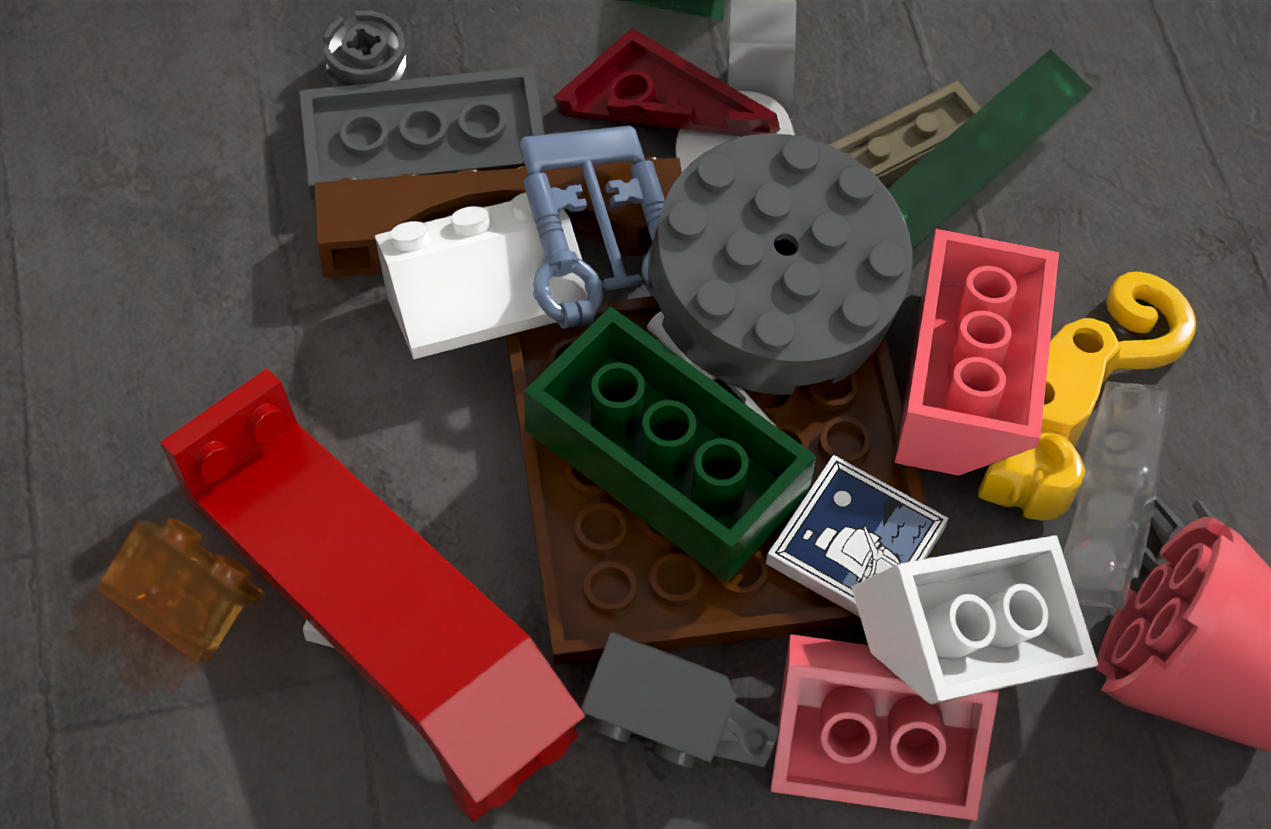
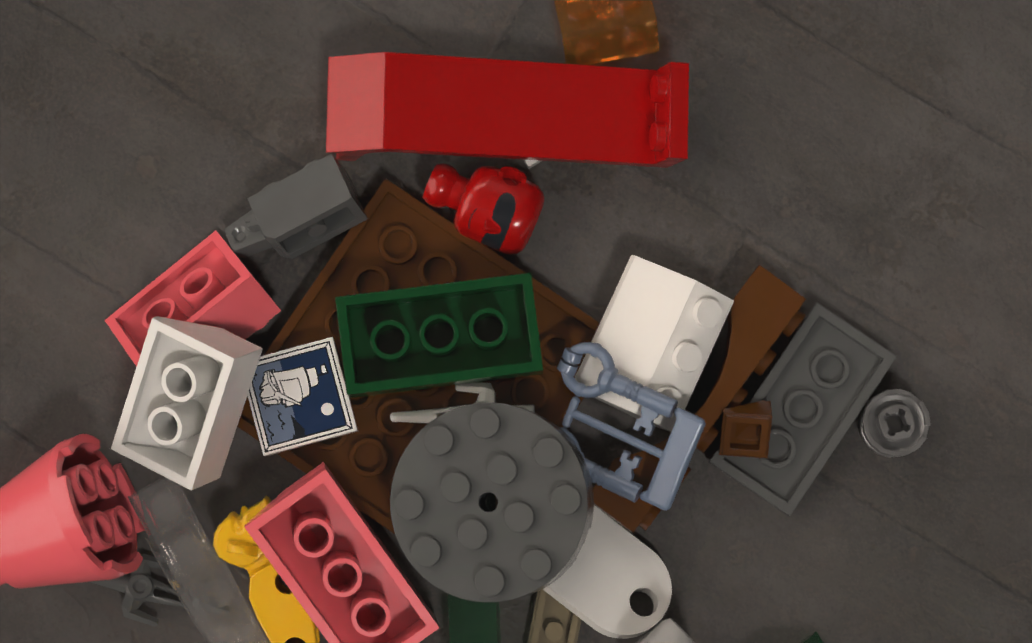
camera: 135 degrees right, 25 degrees up
dark red wing [553,28,780,136] -> none
none -> red piece [423,163,545,255]
none -> reddish brown slope [719,400,772,458]

